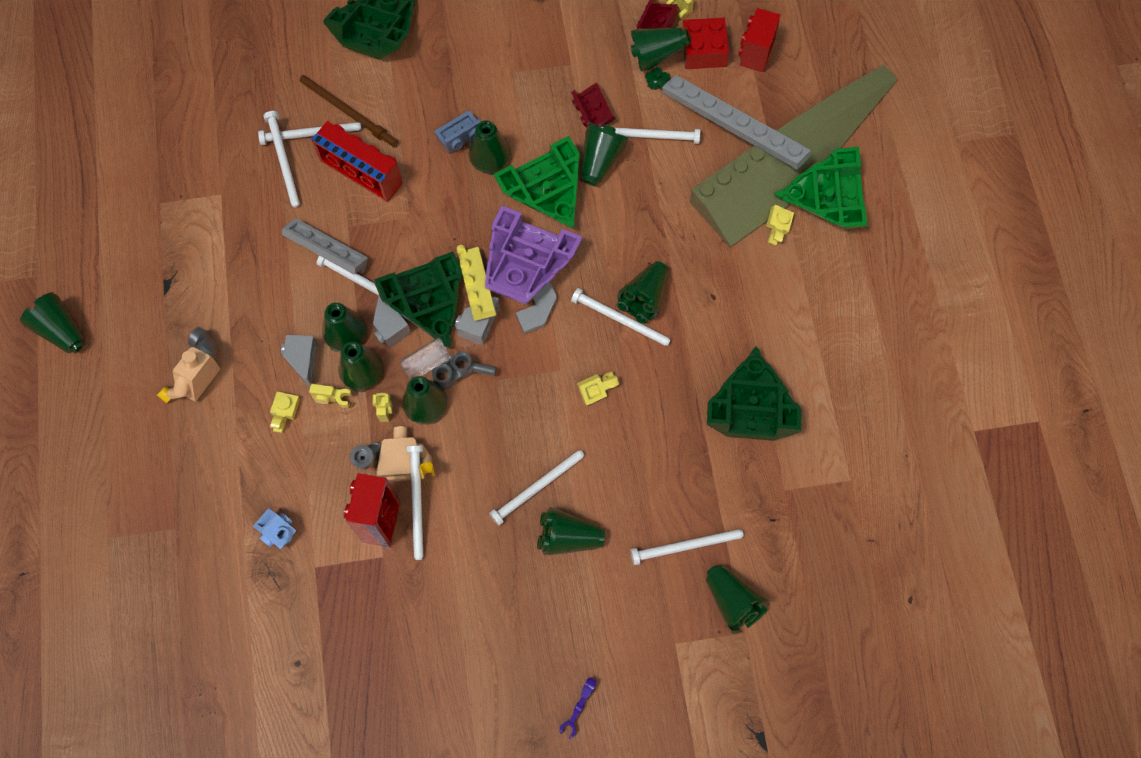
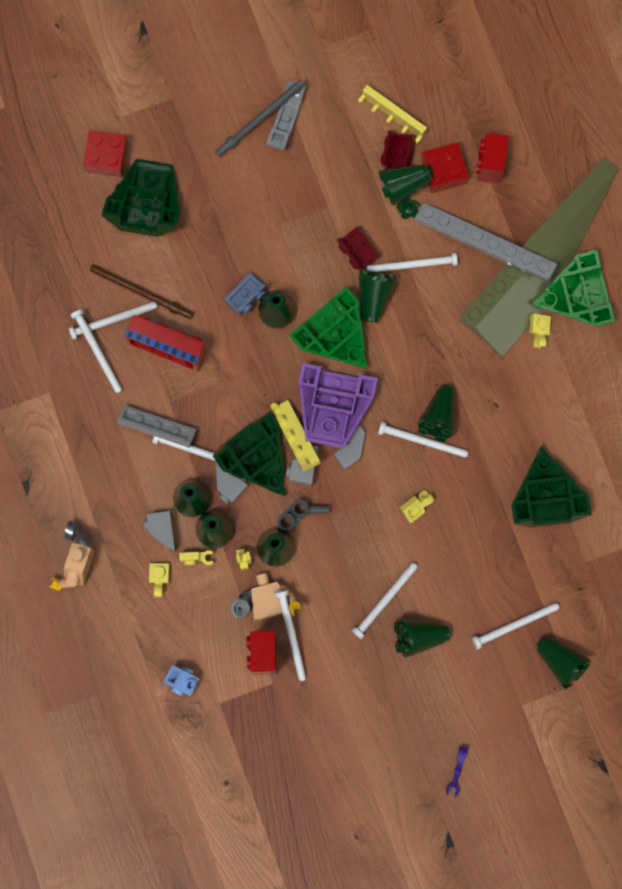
camera: 15 degrees left, 10 degrees up
clear tile [399,338,451,380] -> none

